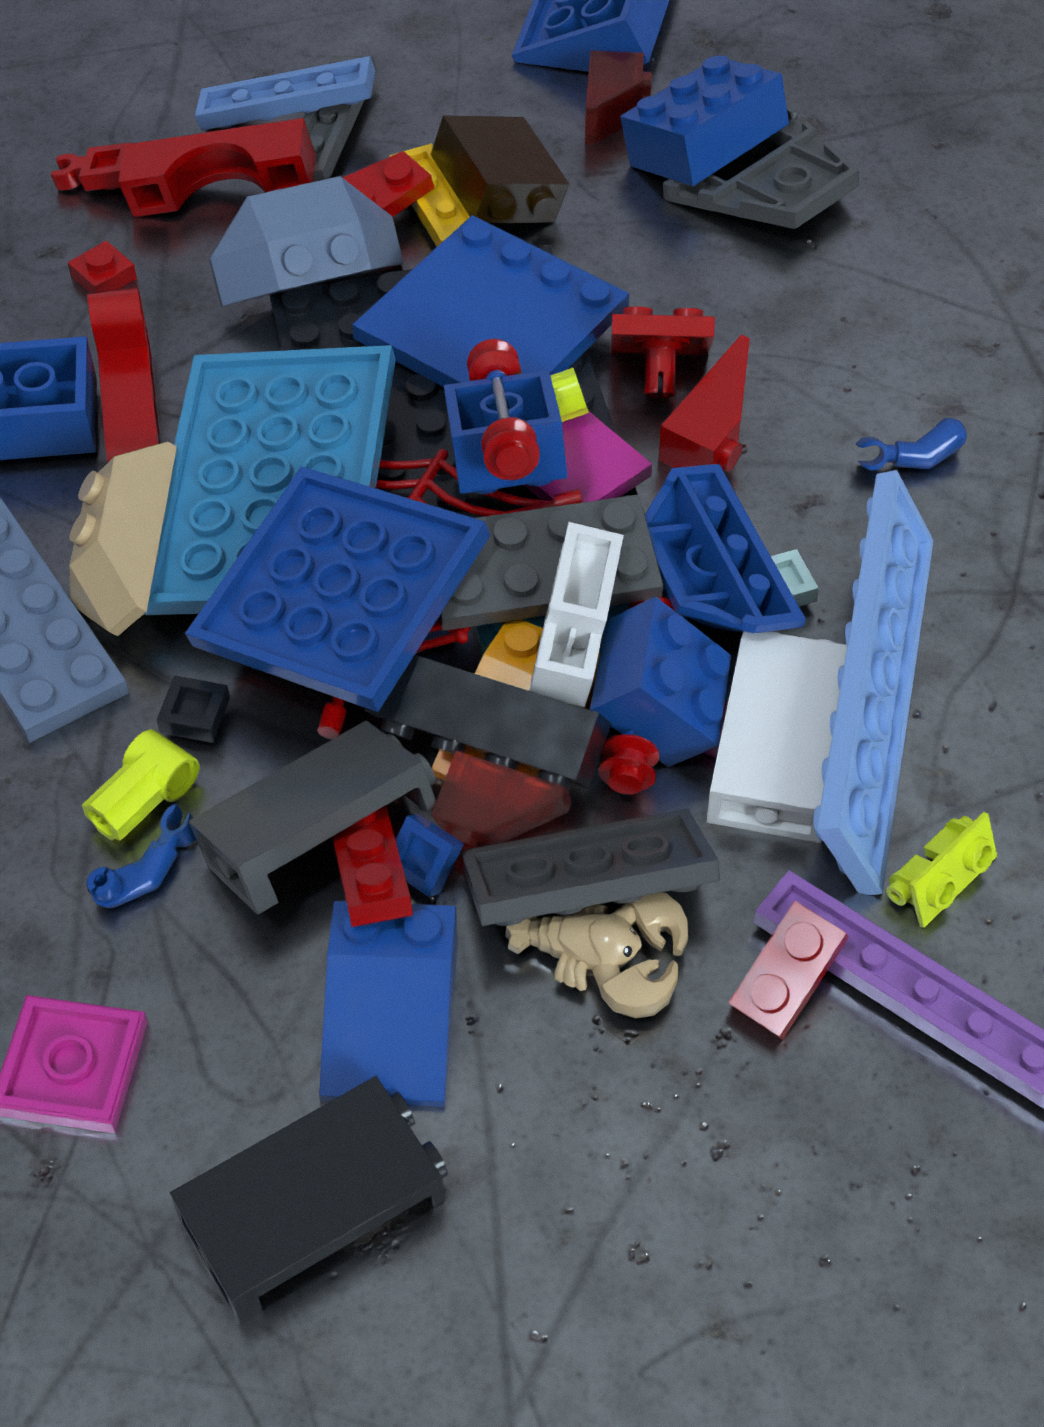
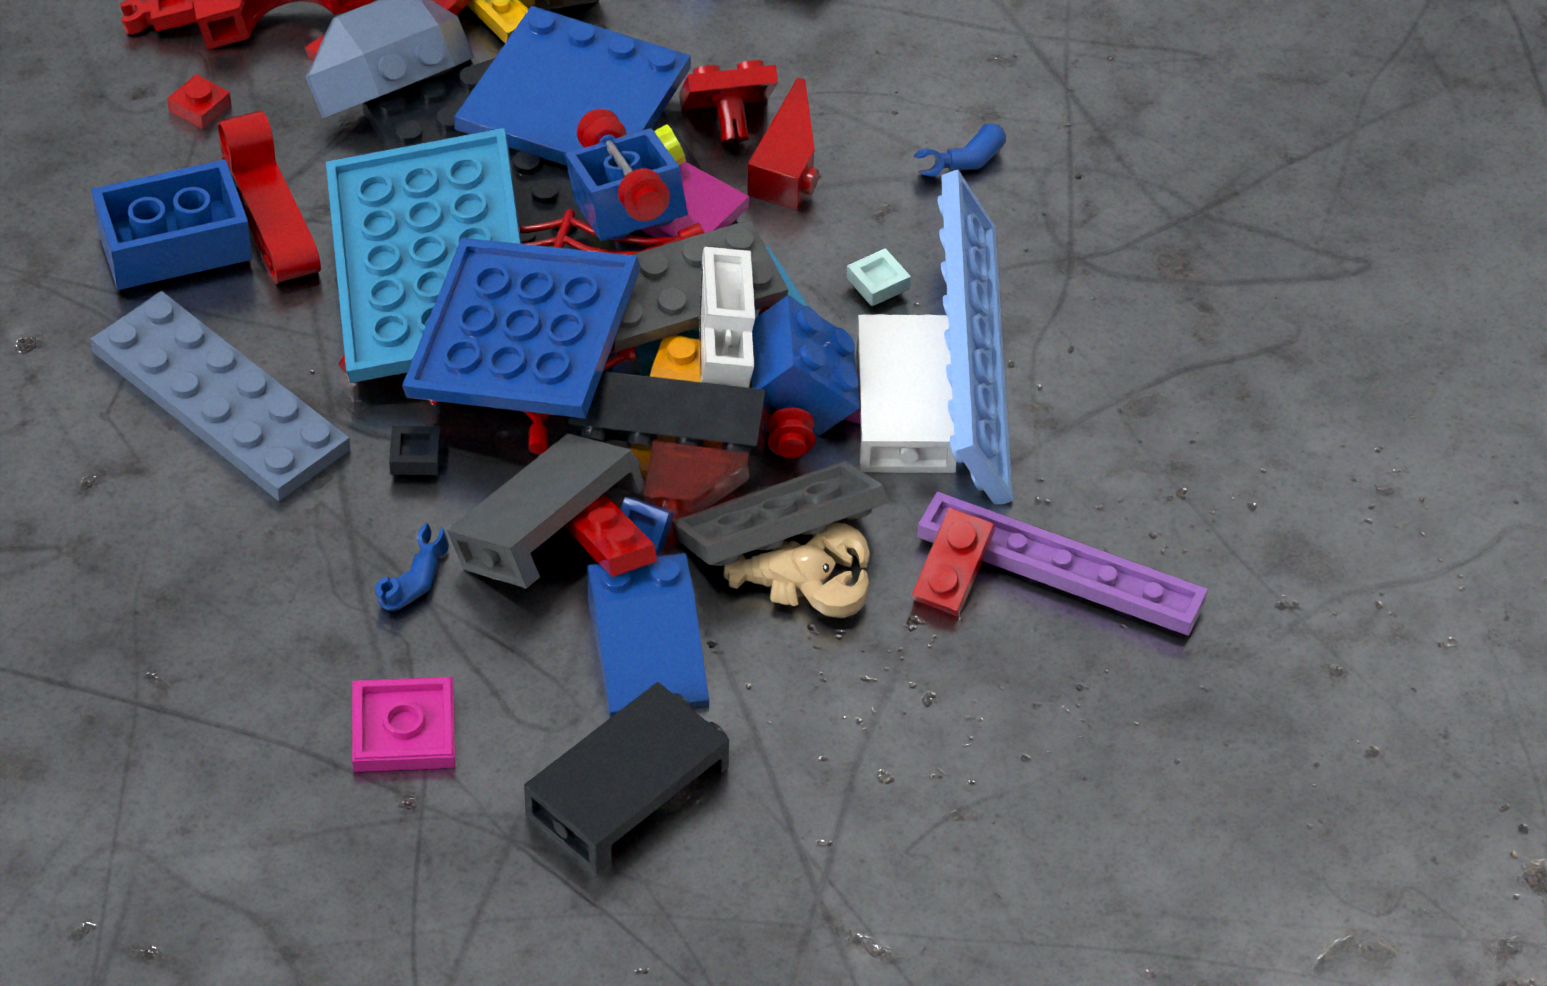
camera: 15 degrees left, 5 degrees down
tan wedge [69,442,177,636] -> none
neon yellow piece [82,729,200,841] -> none
blue wedge [645,464,806,633] -> none
neon yellow hinge [886,812,997,928] -> none

